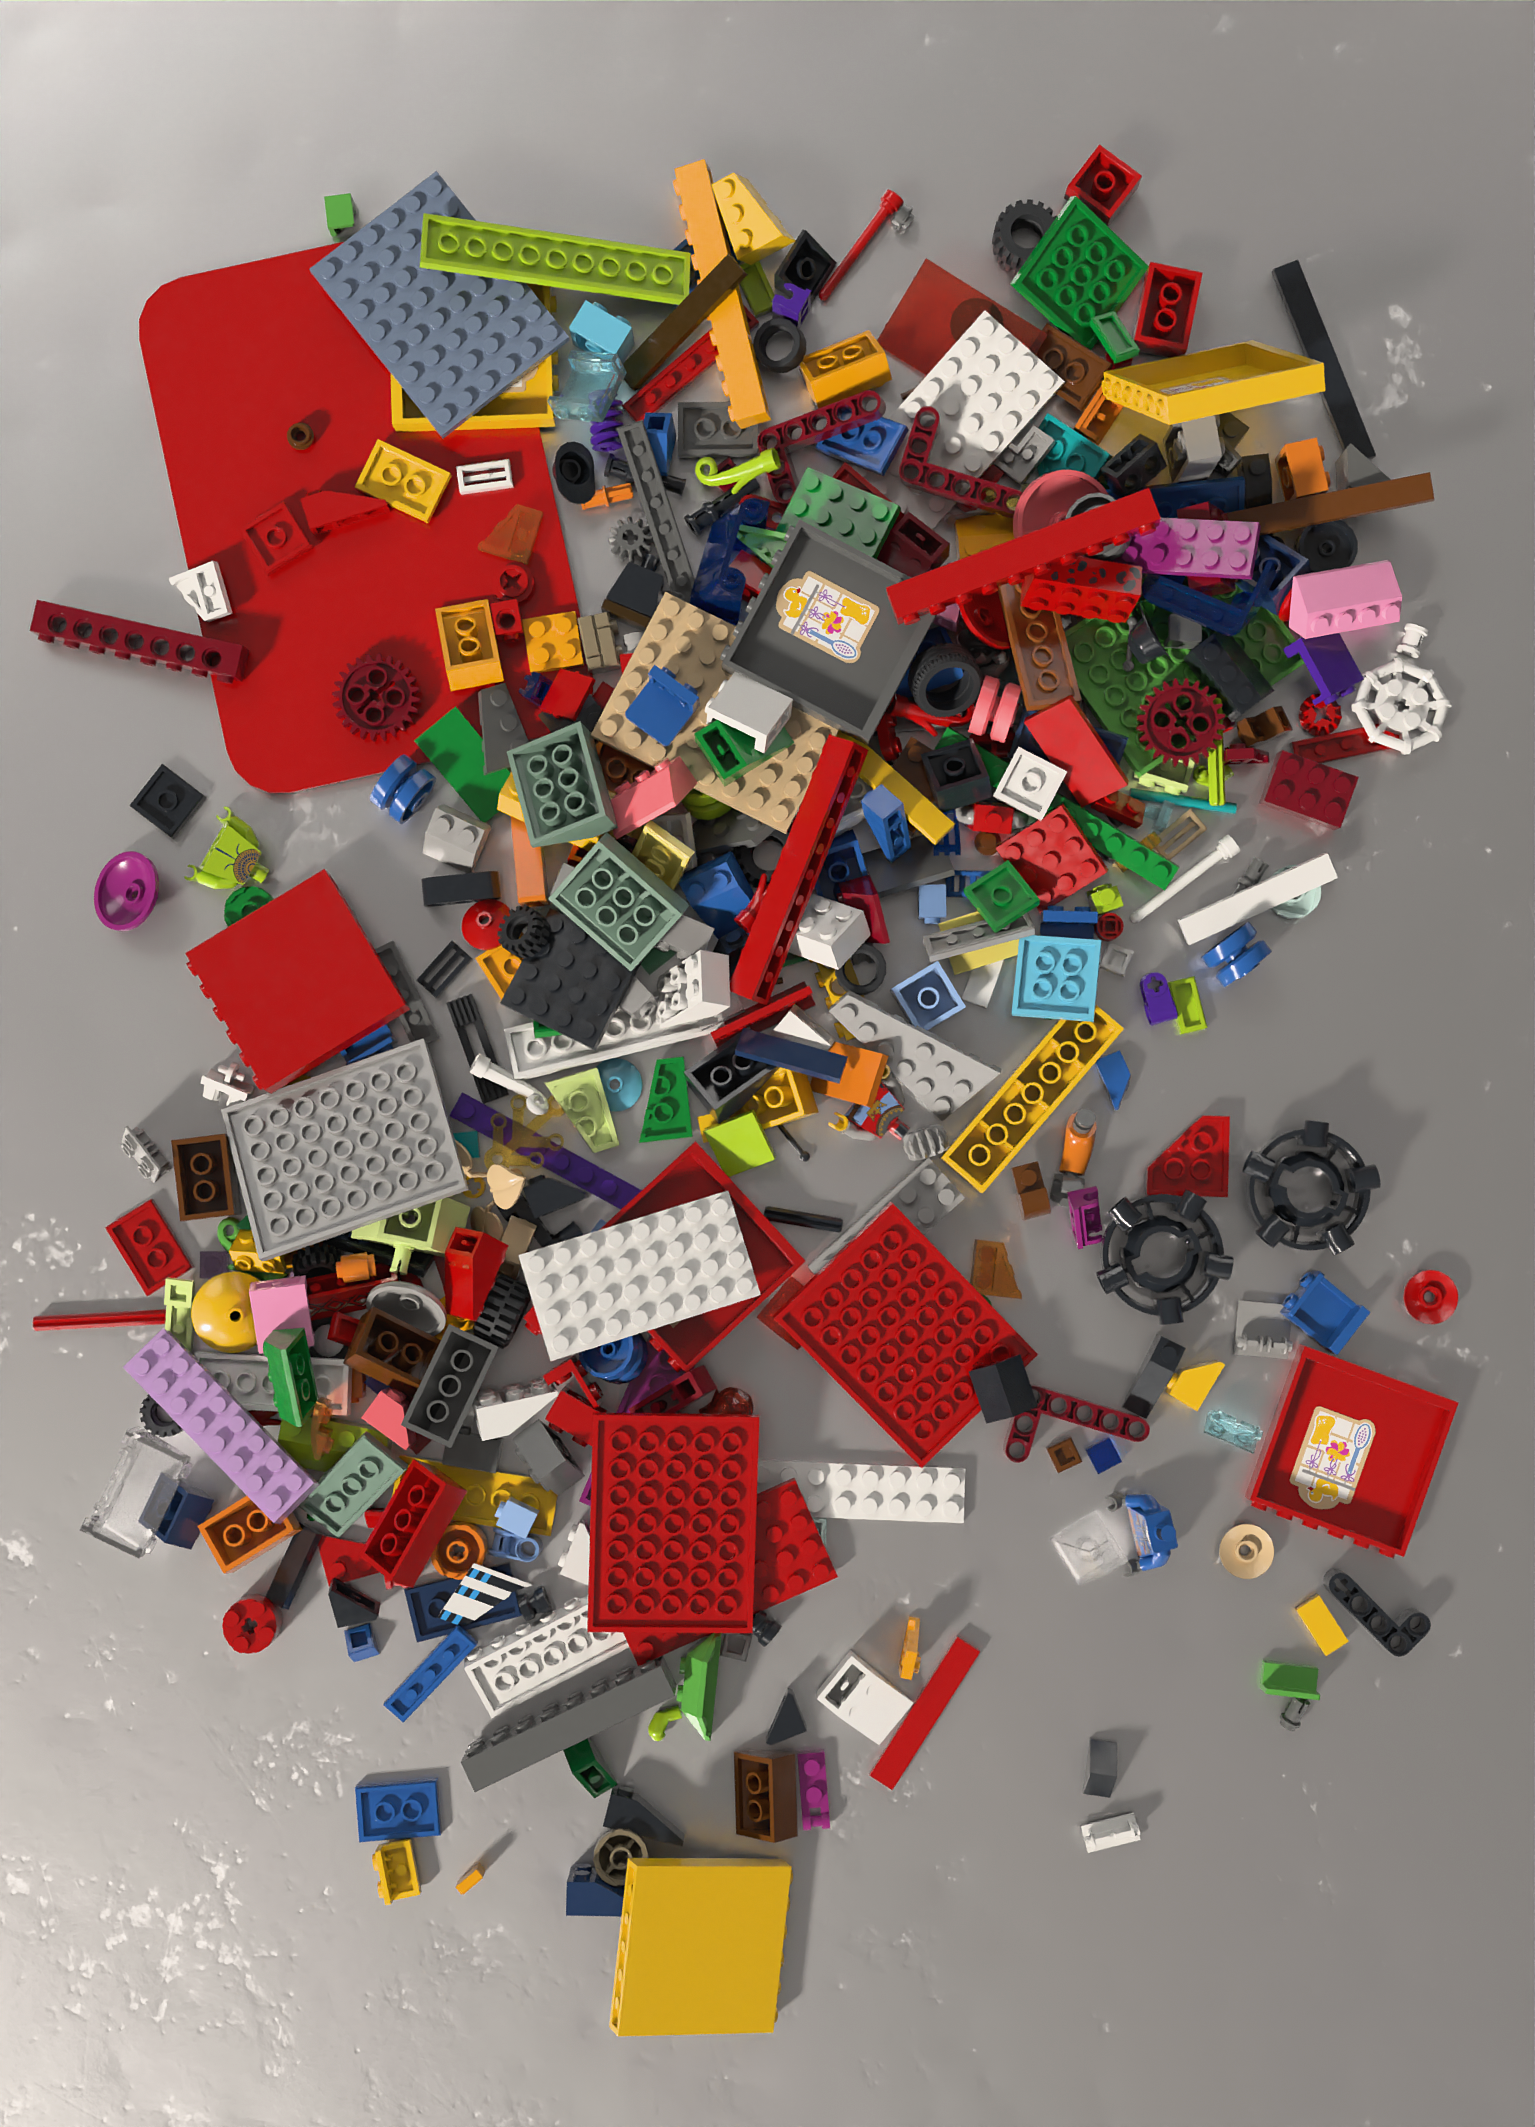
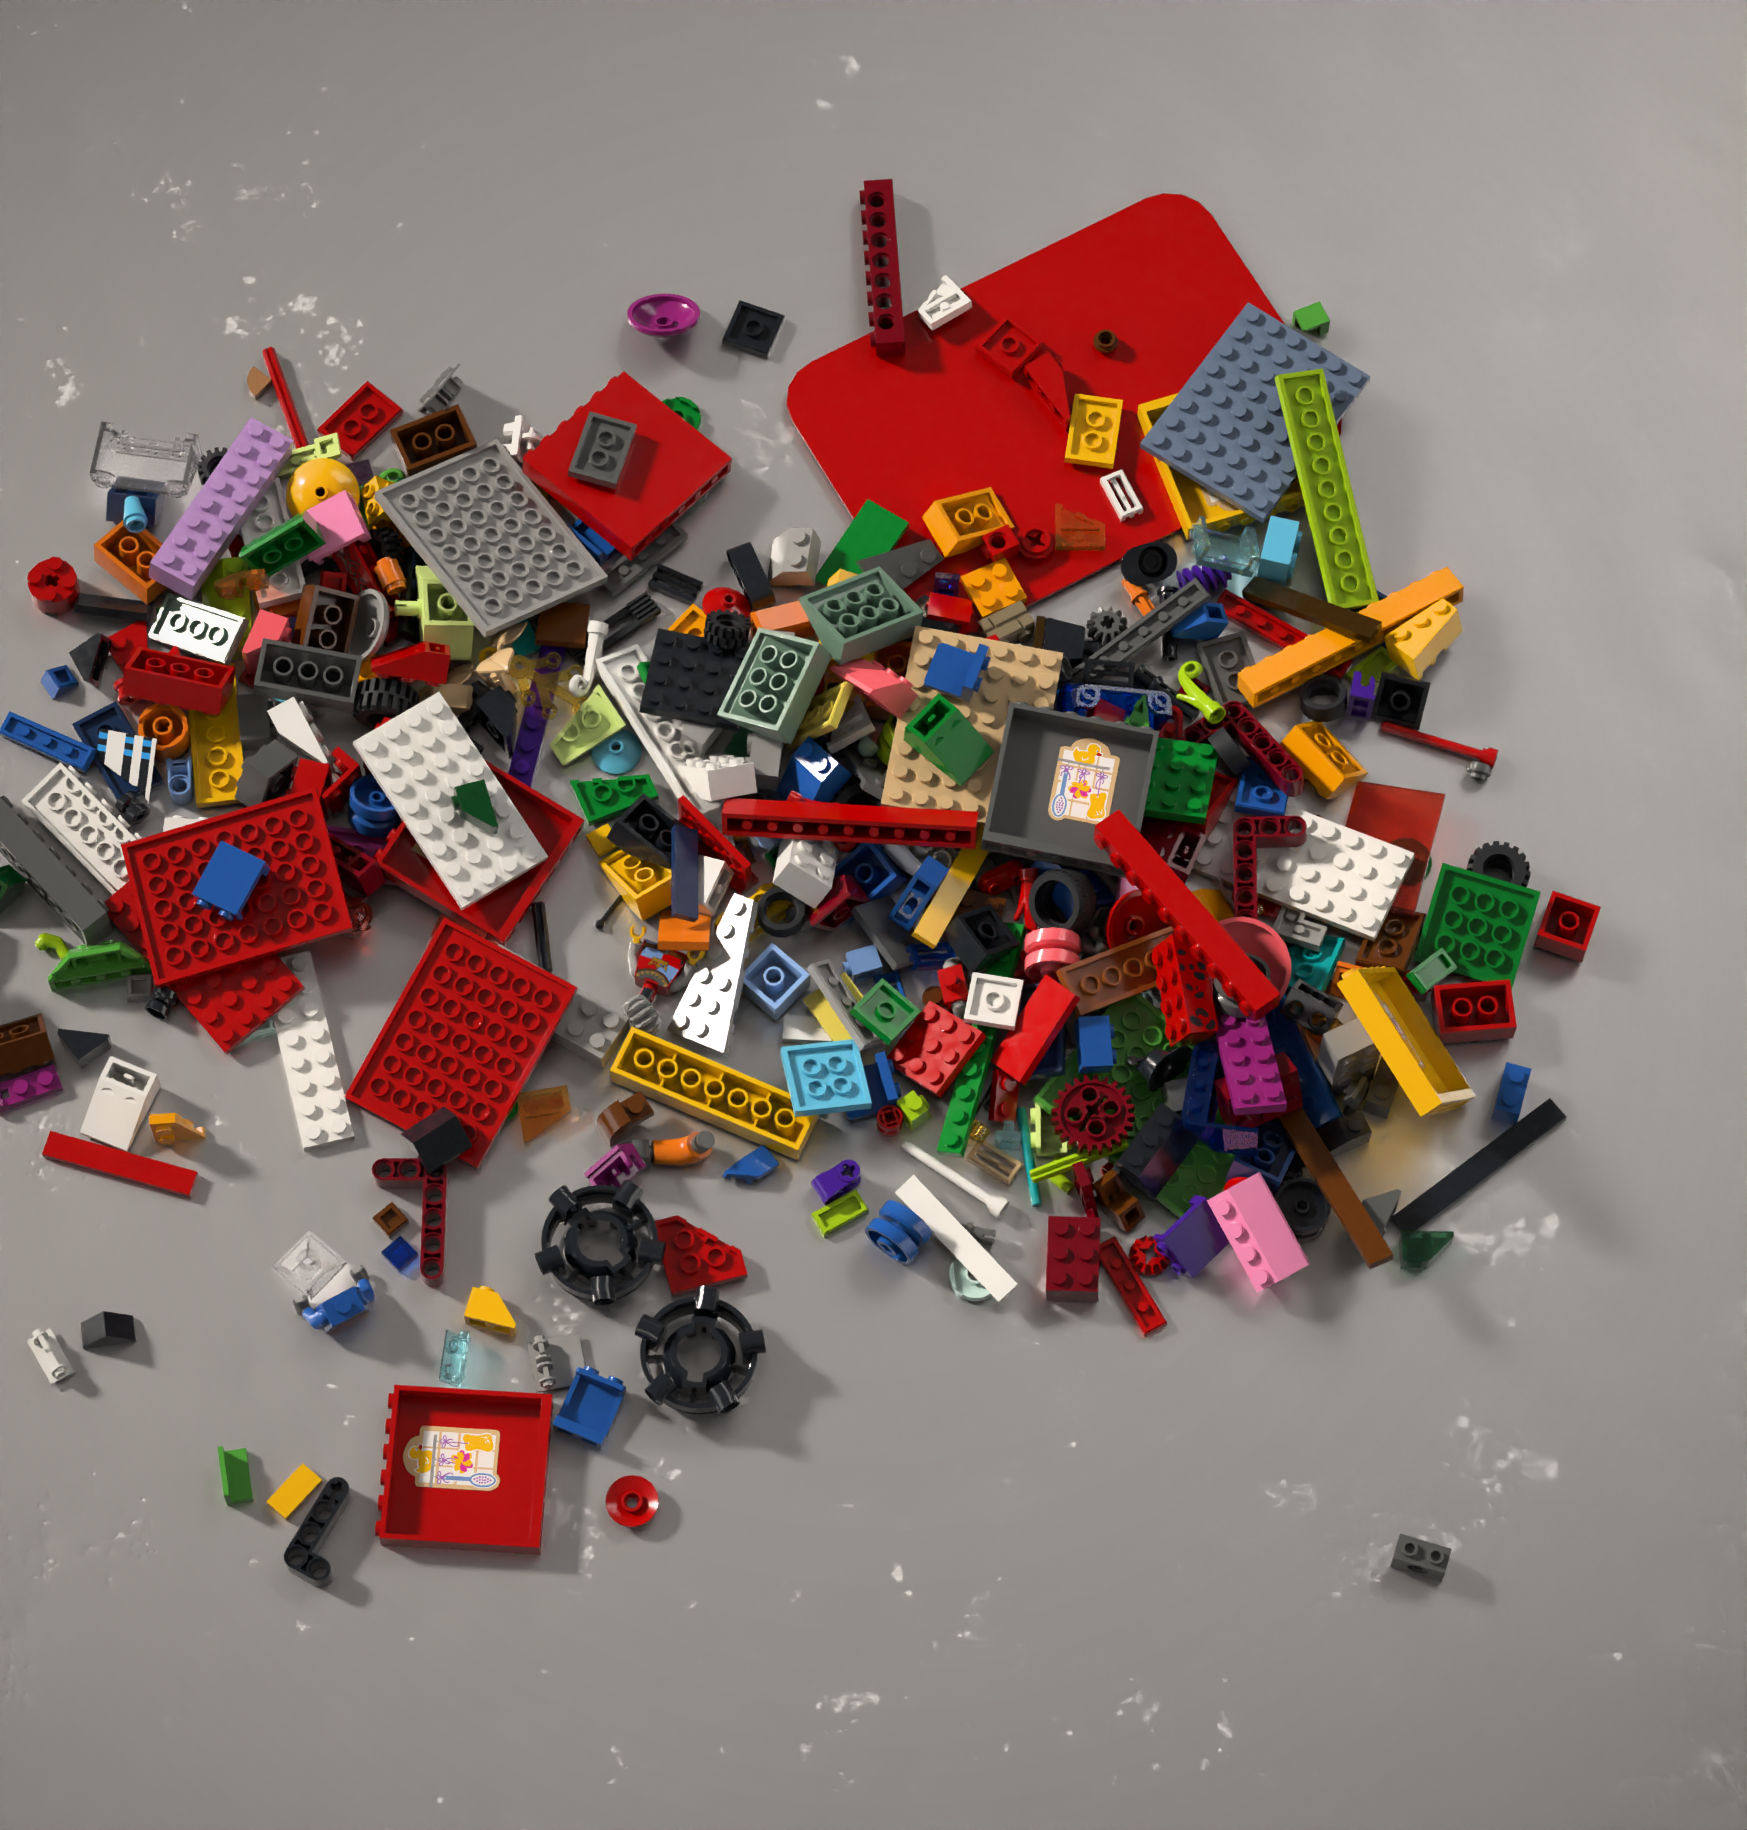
camera: 70 degrees right, 20 degrees down
lime torso [184,806,269,889] -> none
dark red gear [332,653,421,742] -> none
blue wheel [370,754,436,824] -> none
light blue brick [495,1497,540,1539] -> none
lime tile [704,1109,776,1177] -> none
white panel [705,672,793,753] -> none
white tile [1099,942,1134,977] -> none
black slope [1121,1334,1186,1419] -> none
tan dish [1219,1524,1274,1579] -> none
orange brick [1275,437,1331,501] -> none
dark grey pin [1280,1697,1310,1731] -> none
white plate [1352,658,1451,755] -> none
white bush [1396,623,1429,658] -> none
none -> medium azure cone [123,496,148,533]
none -> blue panel [192,840,271,921]
none -> medium nougat tile [247,366,272,400]
none -> dark green slope [451,779,498,835]
none -> reddish brown tile [535,602,590,649]
none -> dark grey plate [568,411,637,489]
none -> sand green hinge [858,736,880,757]
none -> blue brick [1074,1016,1117,1074]
none -> black tile [1082,658,1135,688]
none -> black tyre [1207,727,1251,776]
none -> clear green slope [1399,1231,1454,1273]
none -> blue brick [1491,1062,1531,1125]

